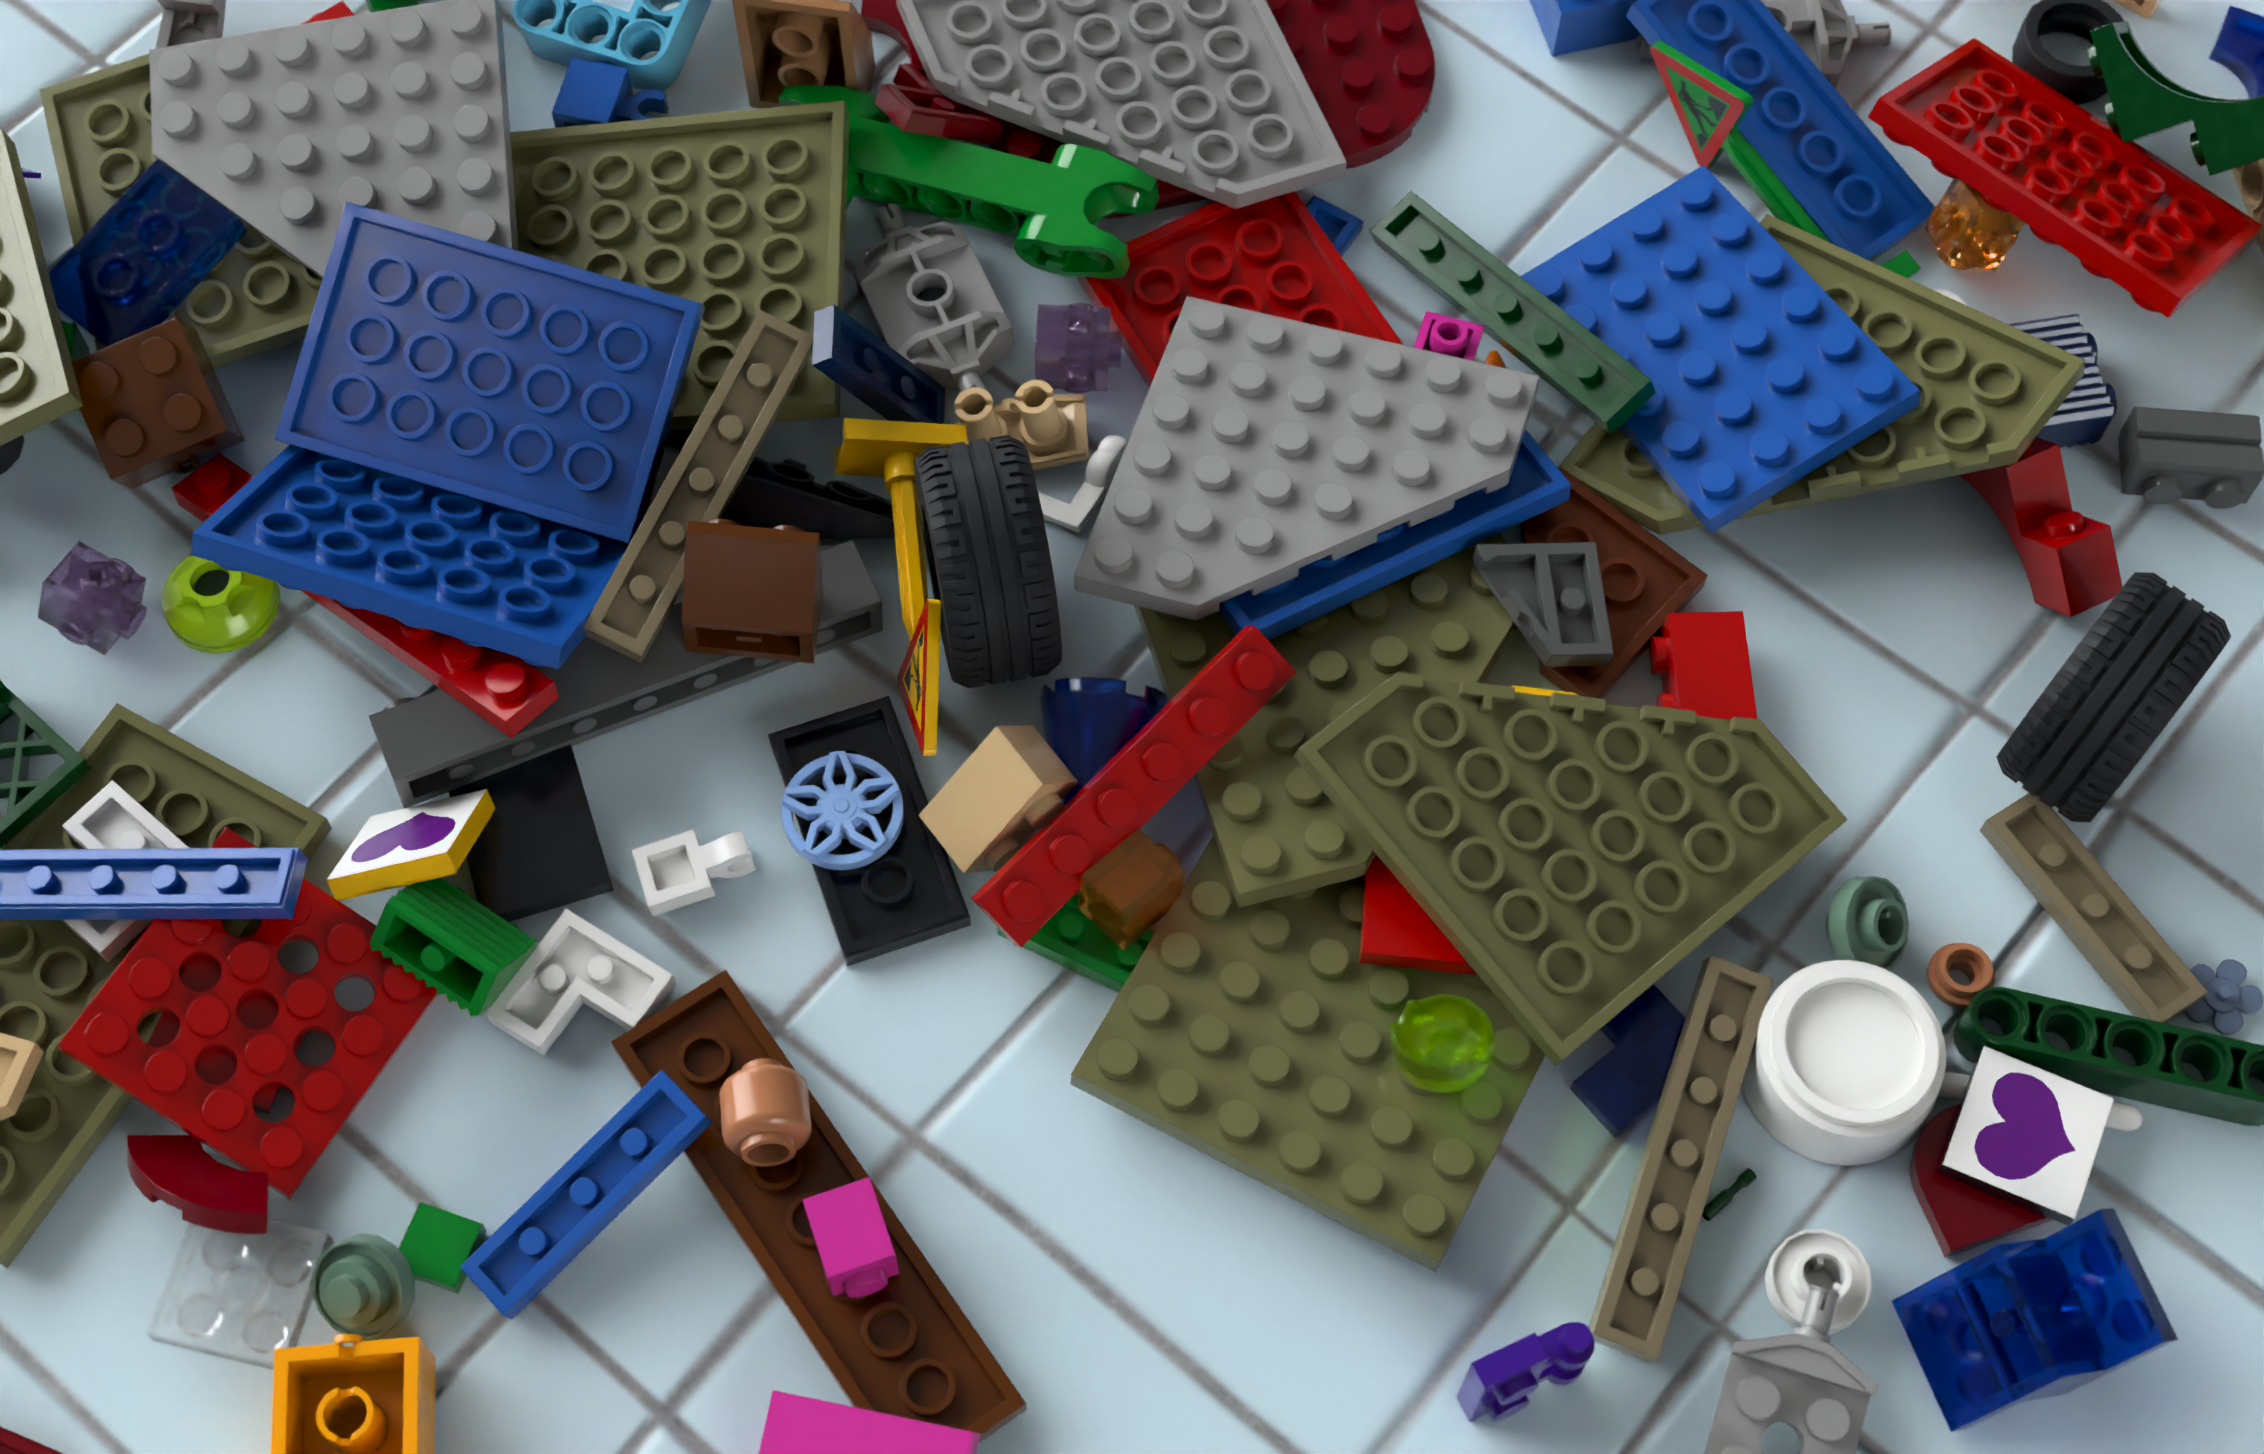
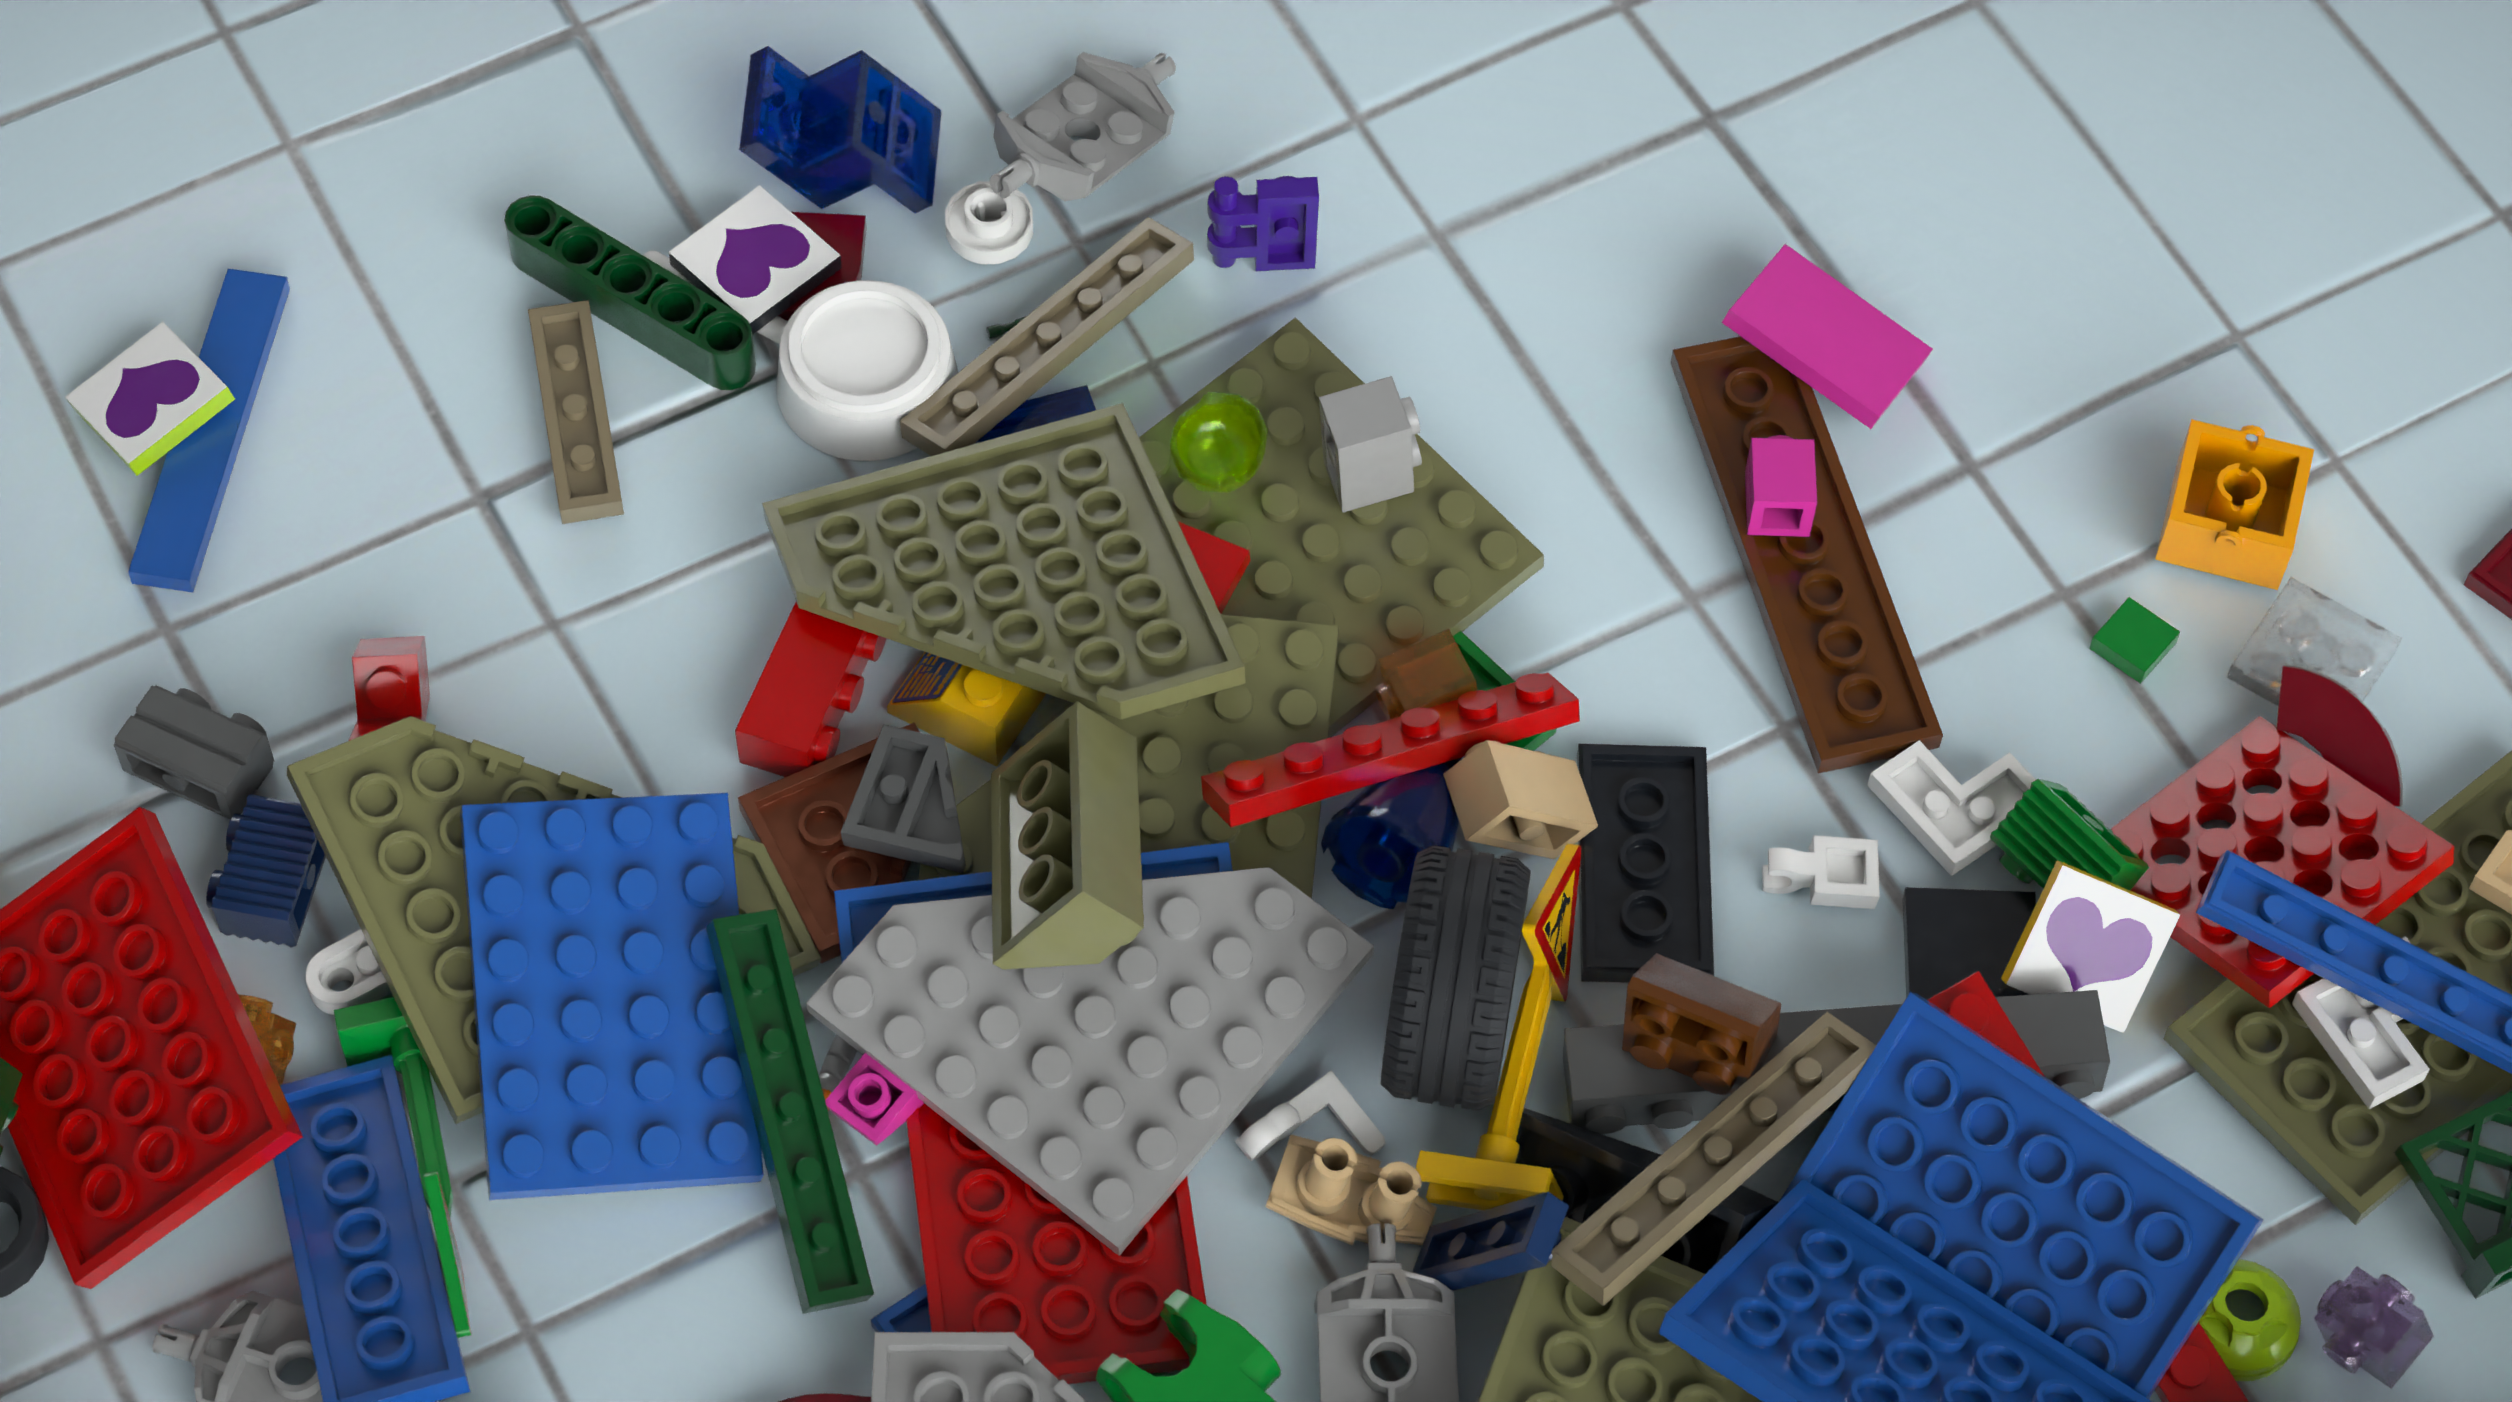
camera: 160 degrees left, 5 degrees down
sand green plate [312,1233,415,1340] -> none
blue plate [460,1069,713,1319] -> none
nougat head [719,1058,812,1167] -> none
light blue wheel [781,751,904,870] -> none
clear purple brick [1035,303,1122,394] -> none
sand green plate [1826,876,1909,970] -> none
nougat plate [1927,943,1995,1008] -> none
black tyre [1996,572,2231,822] -> none
sand blue plant [2185,959,2263,1035] -> none
none -> olive slope [991,701,1144,970]
none -> light grey brick [1319,376,1422,513]

